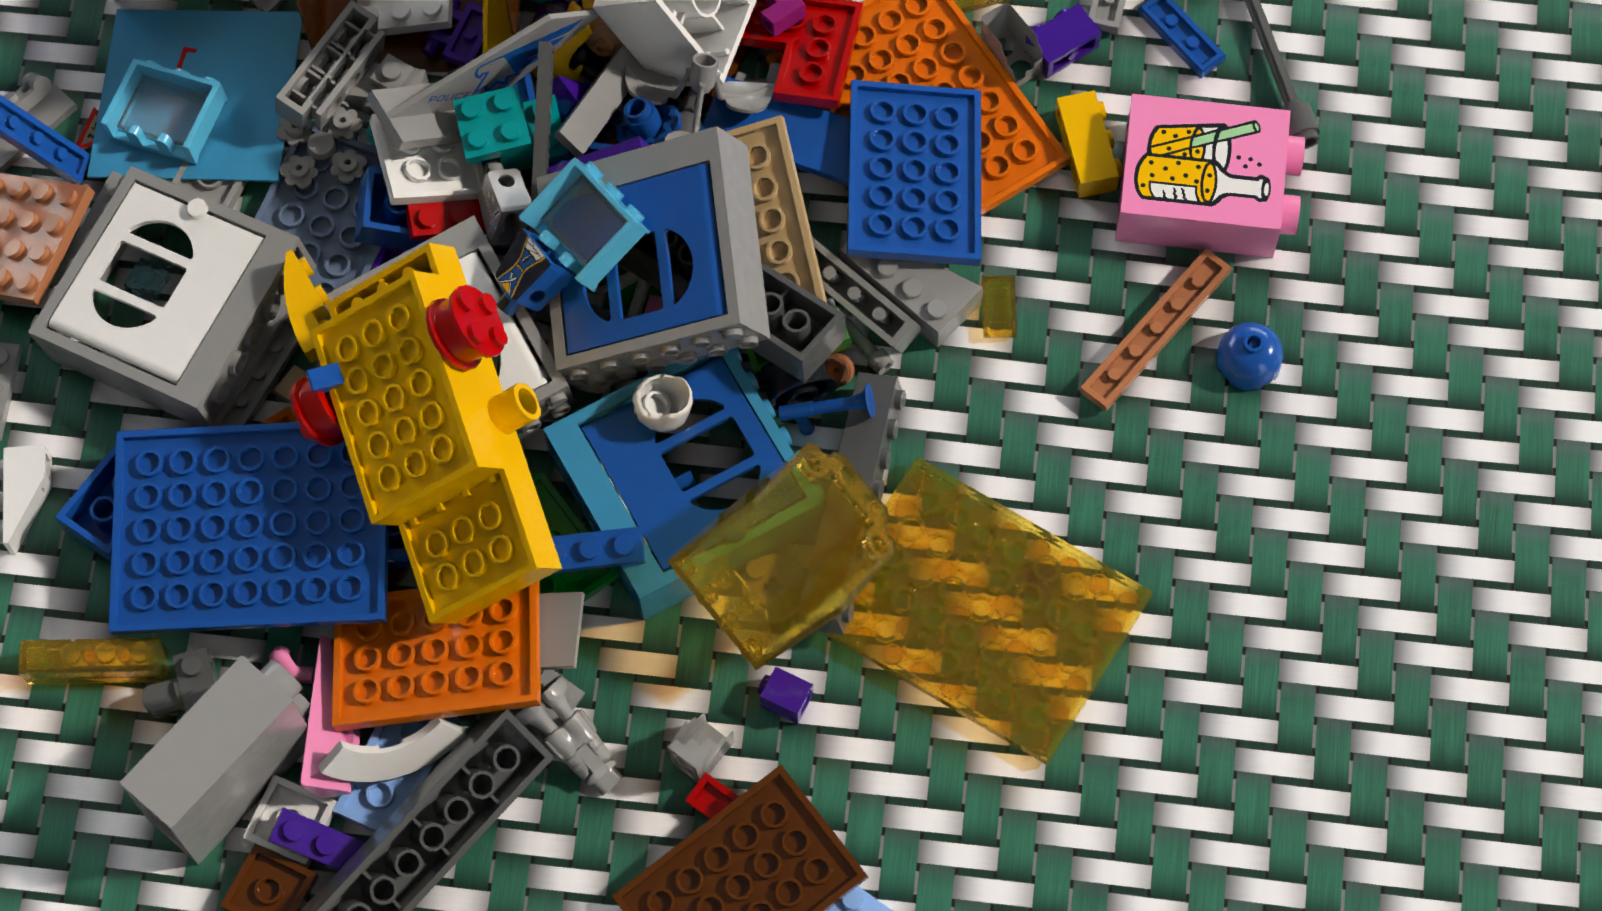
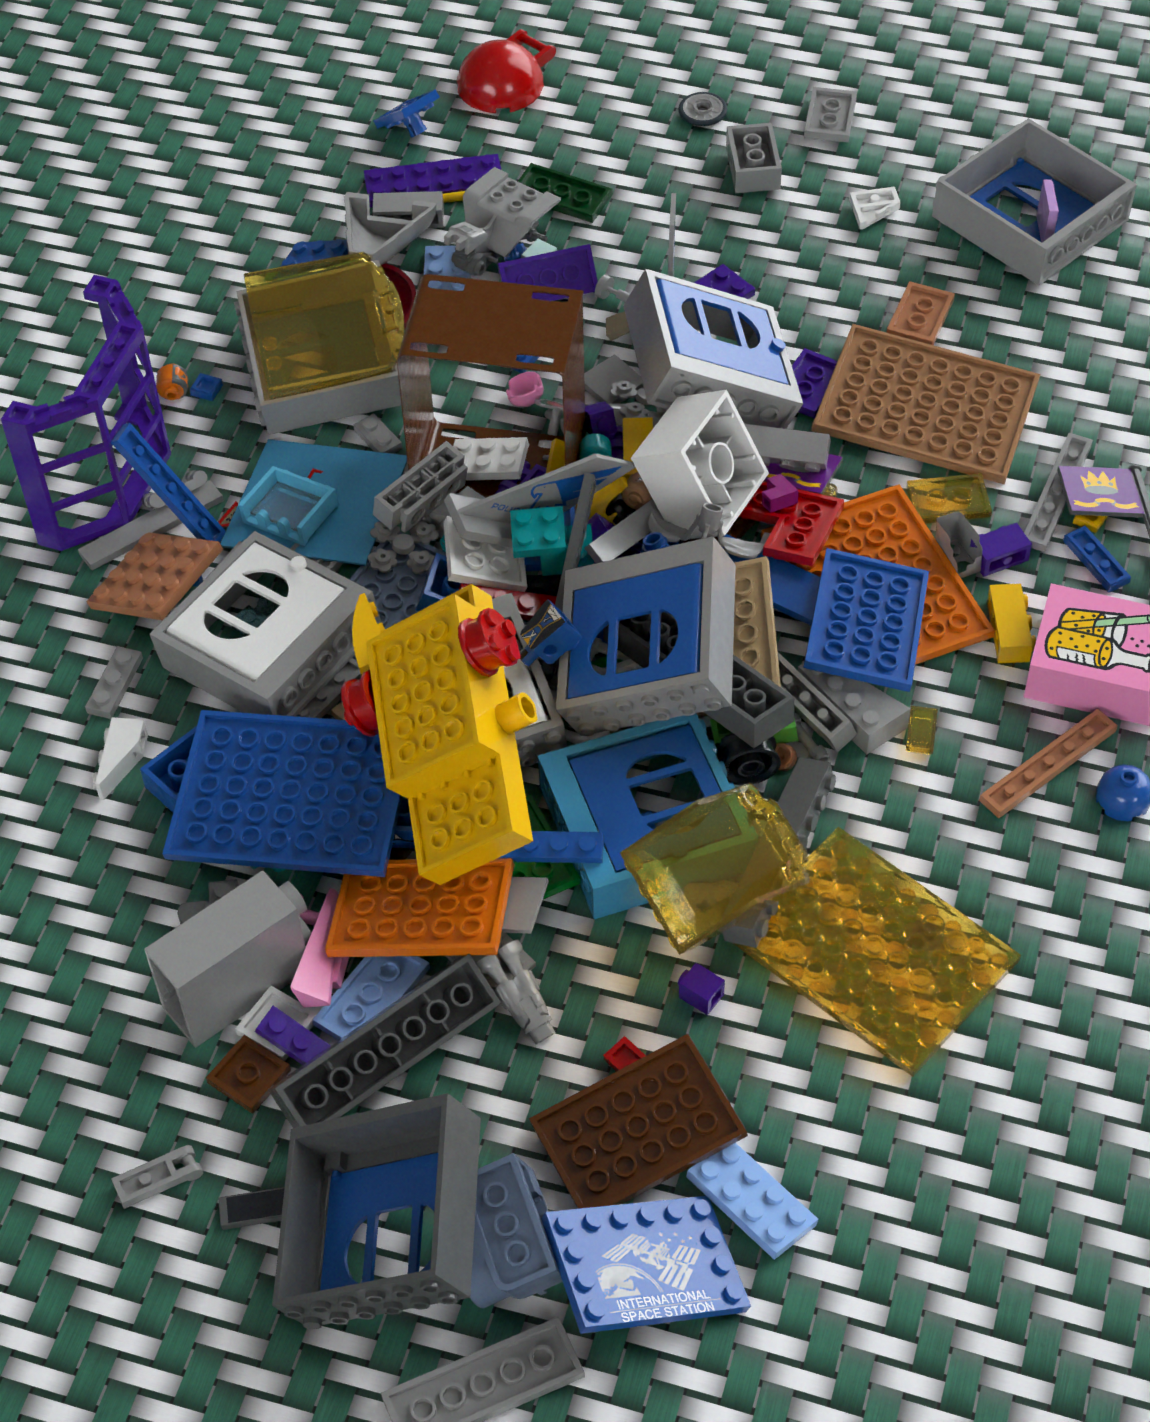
camera: 10 degrees right, 15 degrees down
clear yellow brick [18,638,168,685] -> none
blue piece [306,362,344,393] -> none
white tile [318,718,466,782] -> none
light grey torso [478,160,532,246] -> none
window [519,157,650,292] -> none
white hair [632,374,693,432] -> none
light grey piece [668,712,734,783] -> none
blue piece [779,383,875,436] -> none

